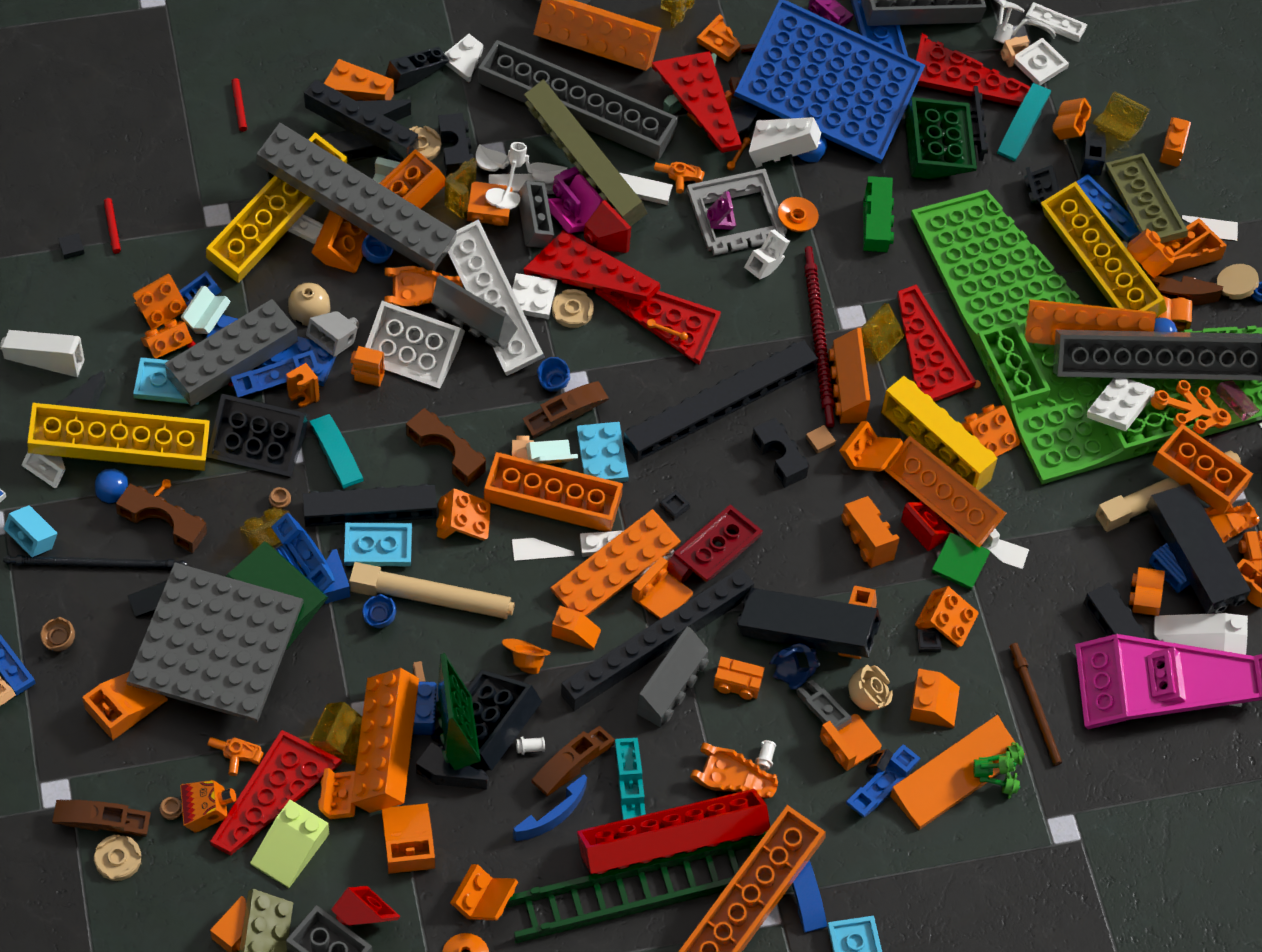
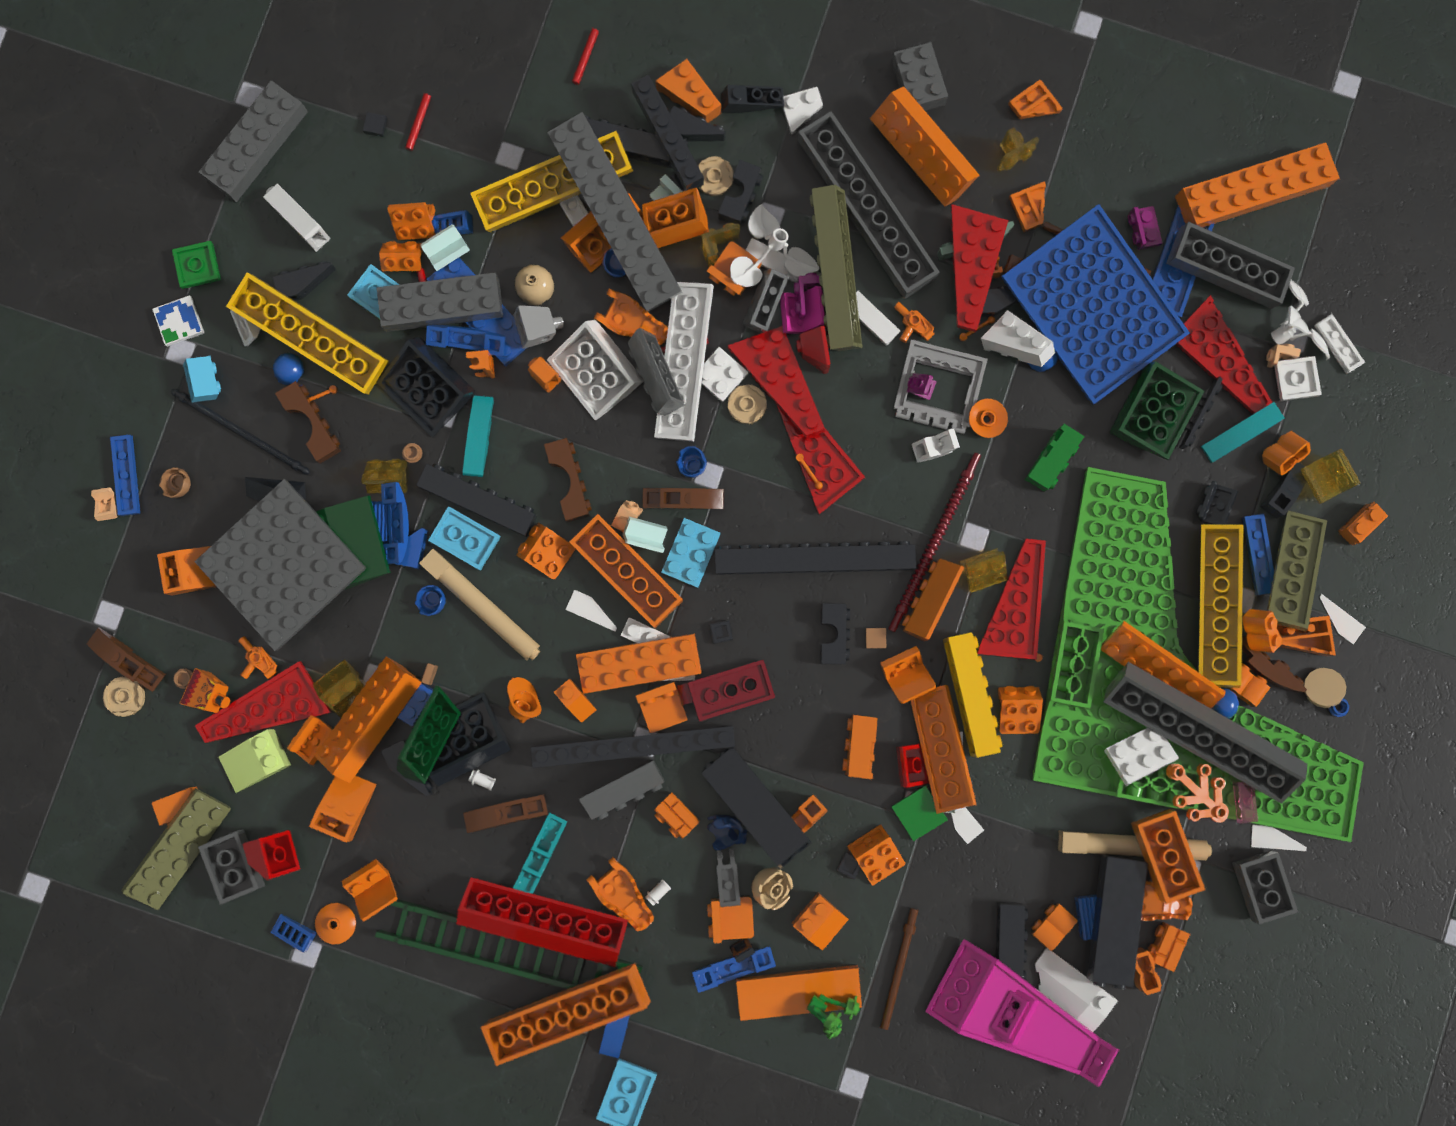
camera: 30 degrees right, 25 degrees up
blue slope [513,774,587,841] -> none

